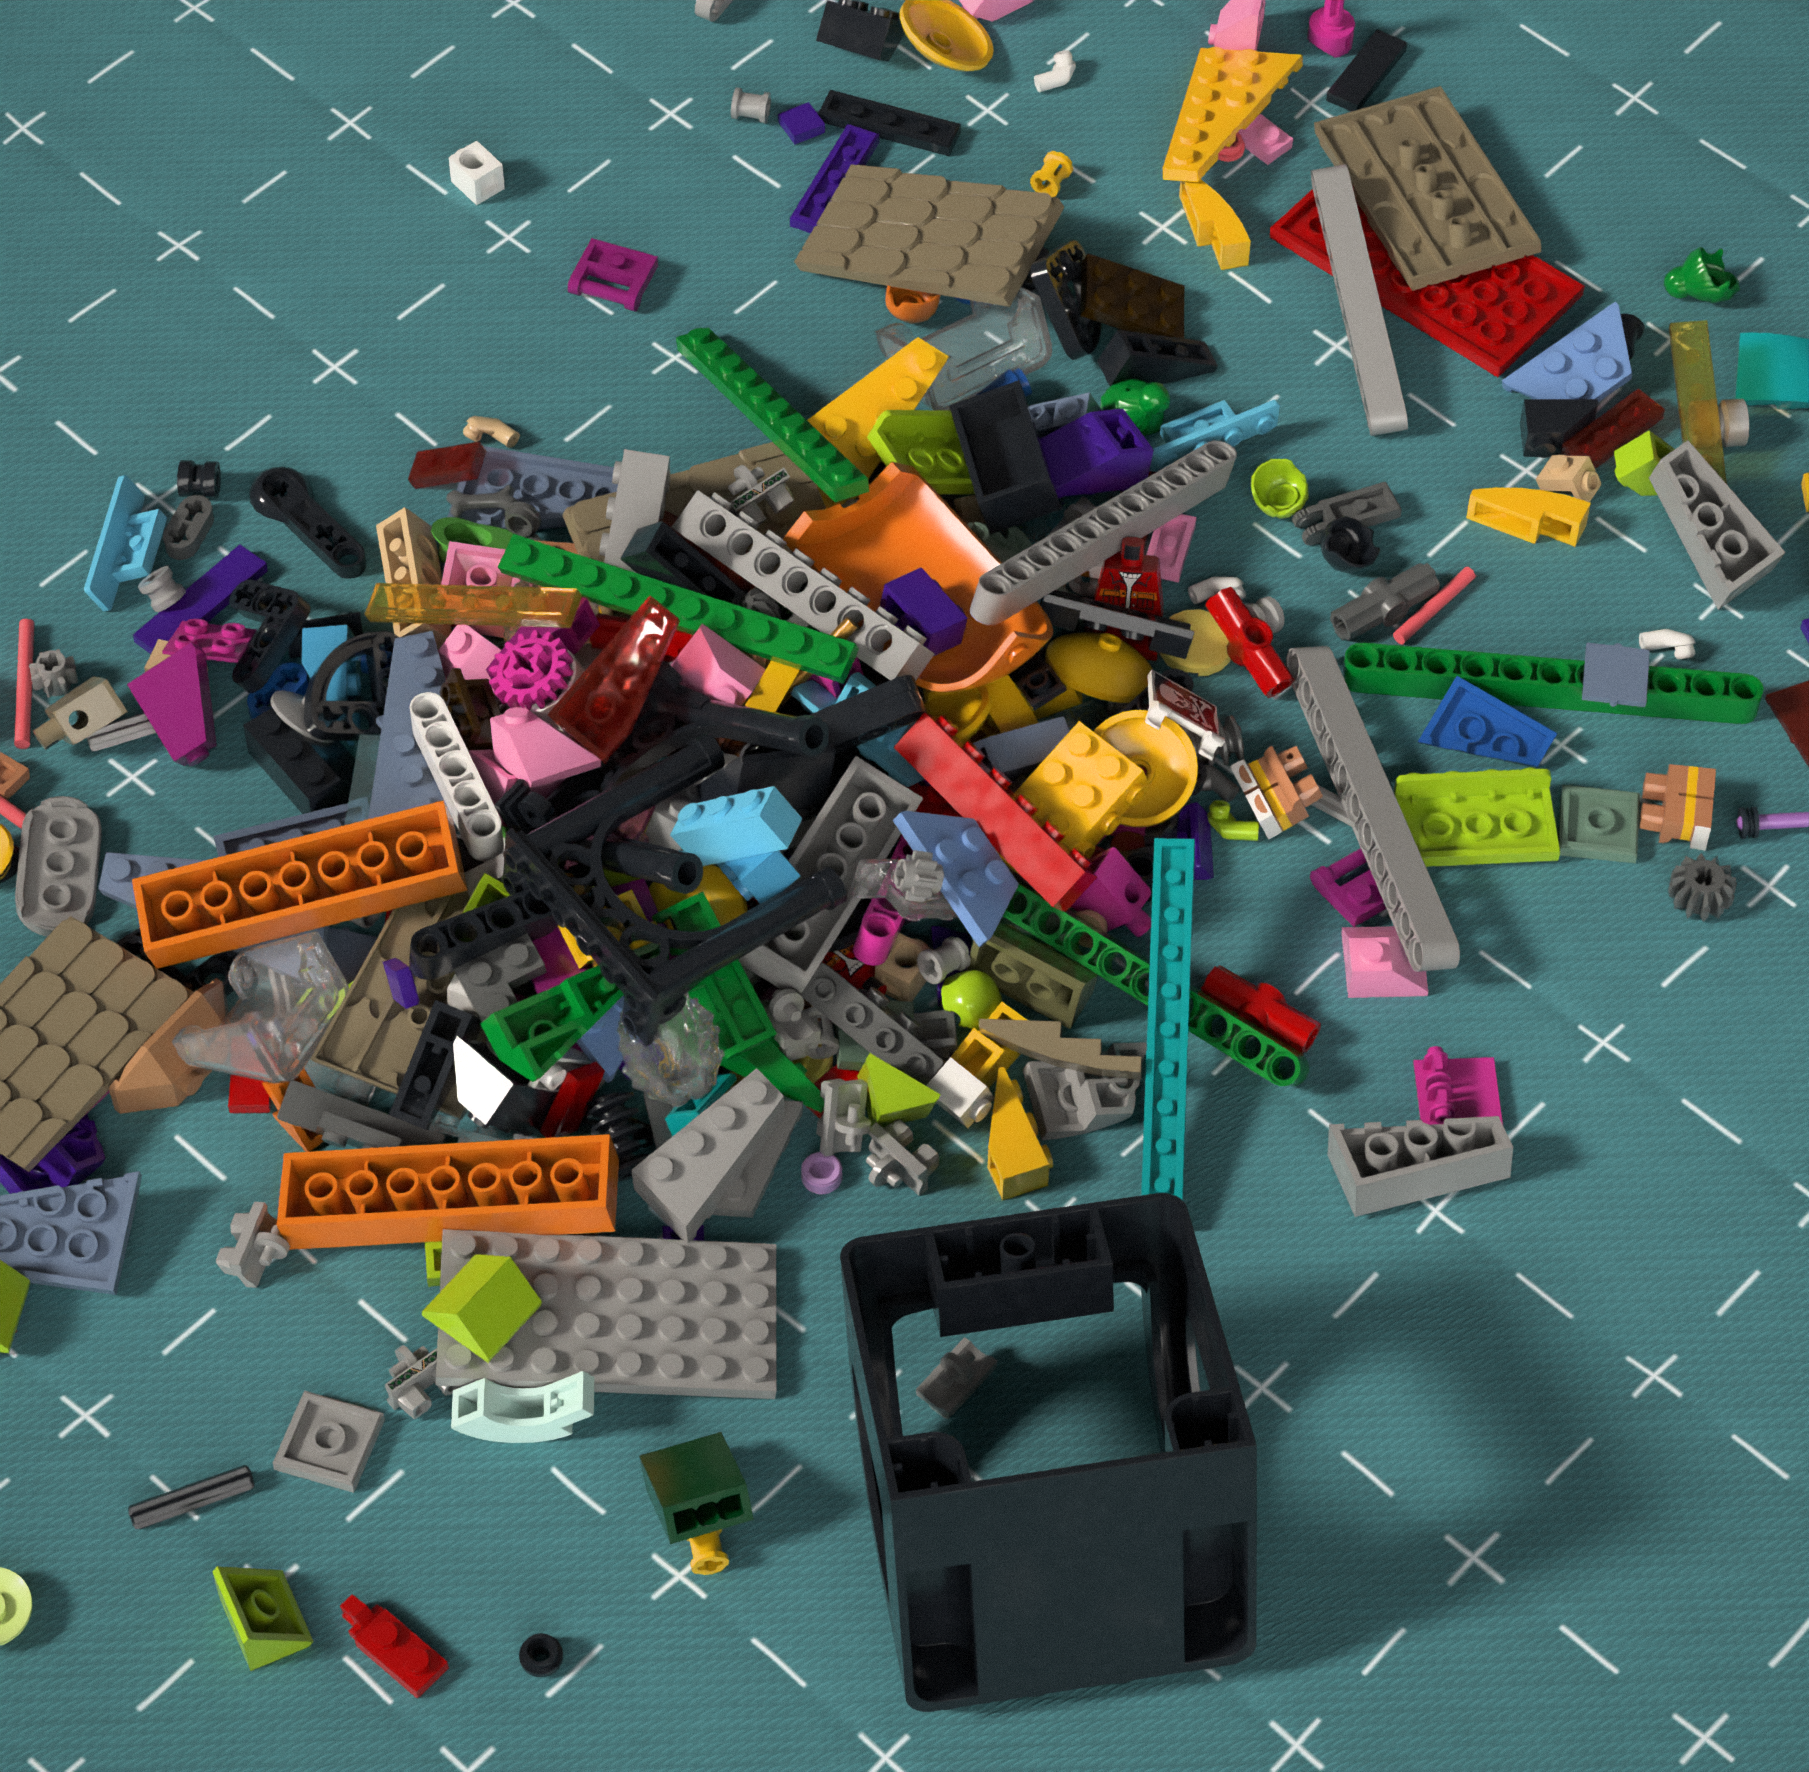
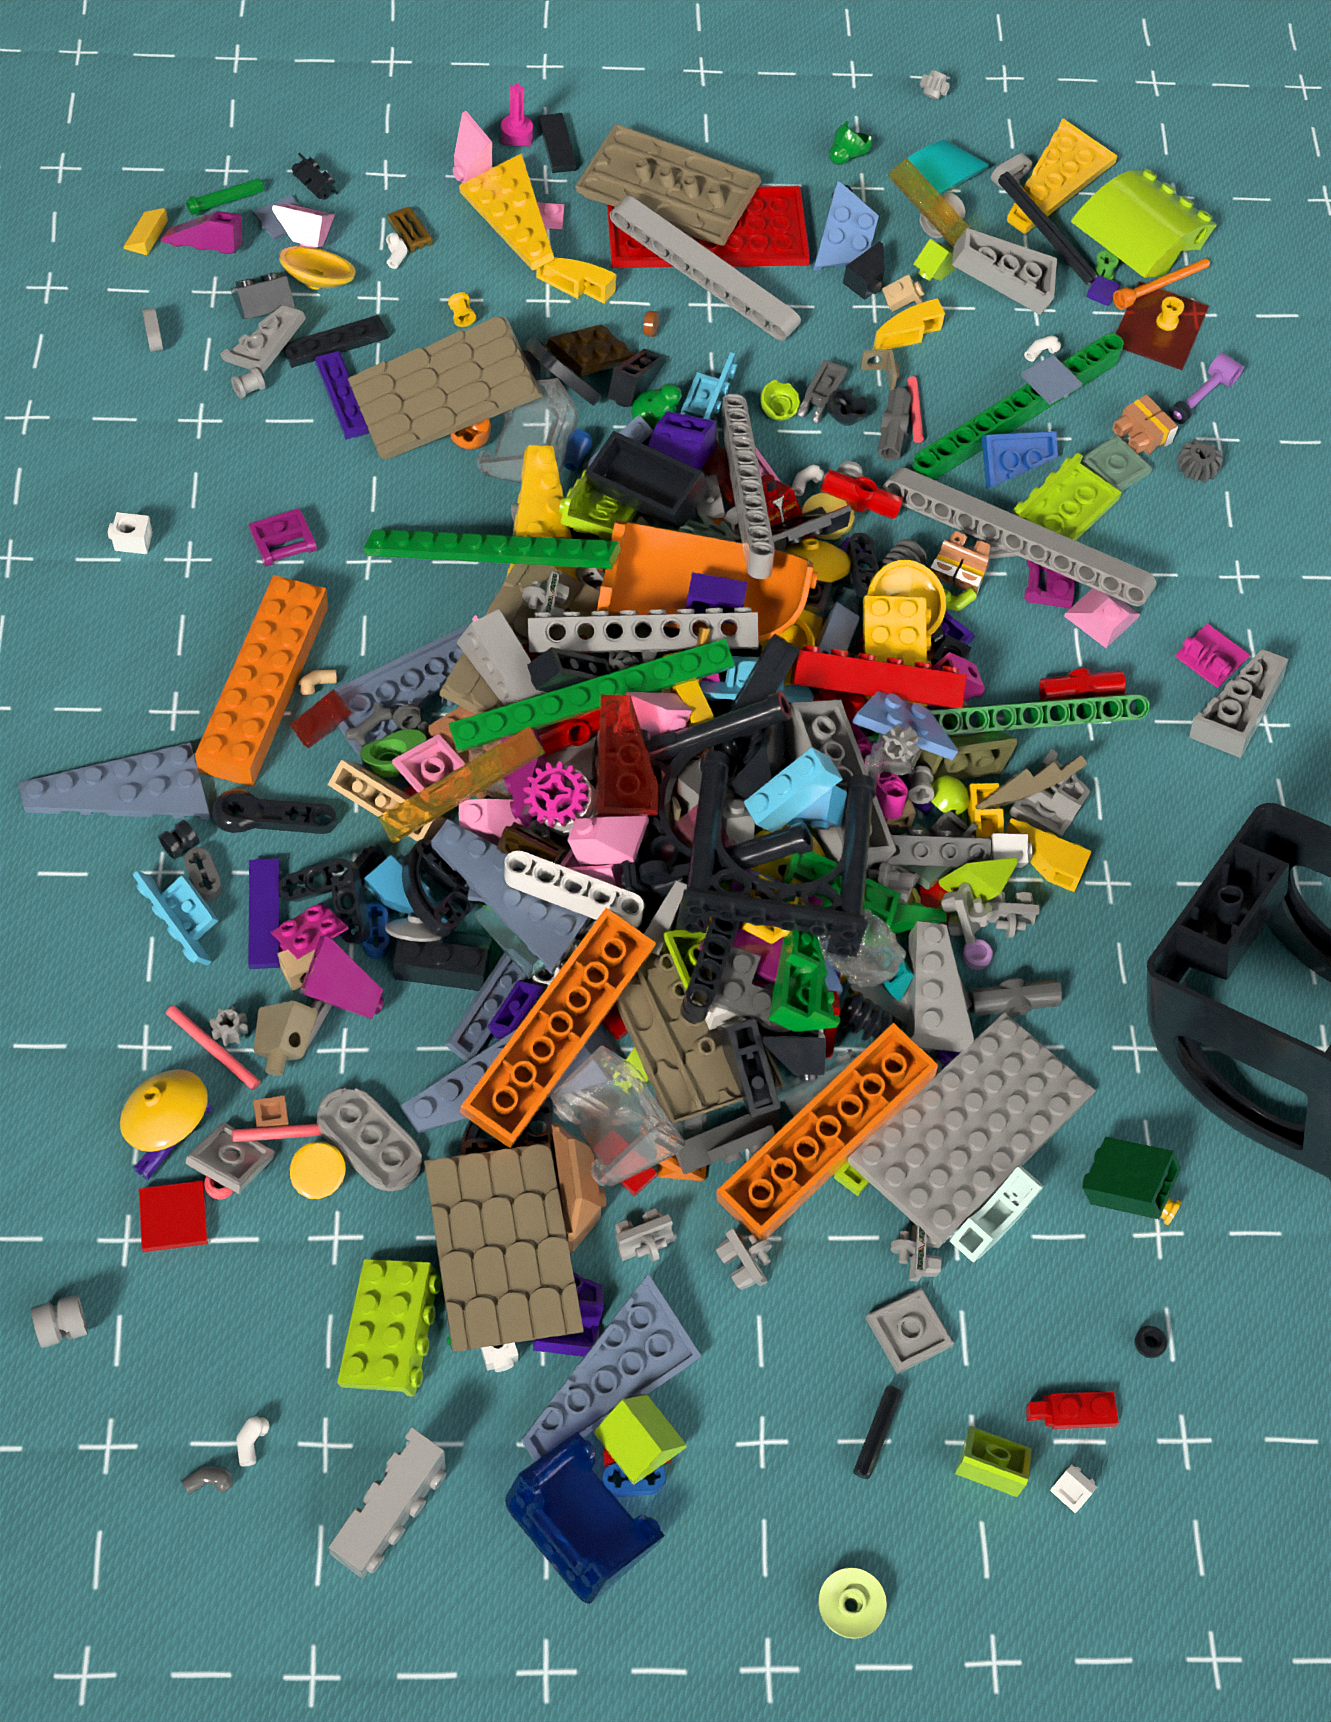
camera: 50 degrees left, 5 degrees up
light grey wheel [138,566,186,612] -> none
dark purple tile [383,957,420,1009] -> none
lime slope [422,1254,542,1363] -> none
dark purple tile [778,102,825,145] -> none
teal plate [1141,838,1195,1200] -> none
white flag [1145,669,1225,761] -> none
clear red plate [1561,388,1665,469] -> none
none -> sand blue wing [18,743,211,820]
none -> orange brick [195,575,328,787]
none -> light grey wing [220,305,306,374]
none -> pearl gold tile [387,206,433,253]
none -> light grey hips [615,1208,675,1262]
none -> dark orange tile [643,310,659,337]
none -> dark tan bracket [860,349,899,390]
none -> dark grey piece [968,978,1062,1017]
none -> white tile [1050,1465,1098,1513]

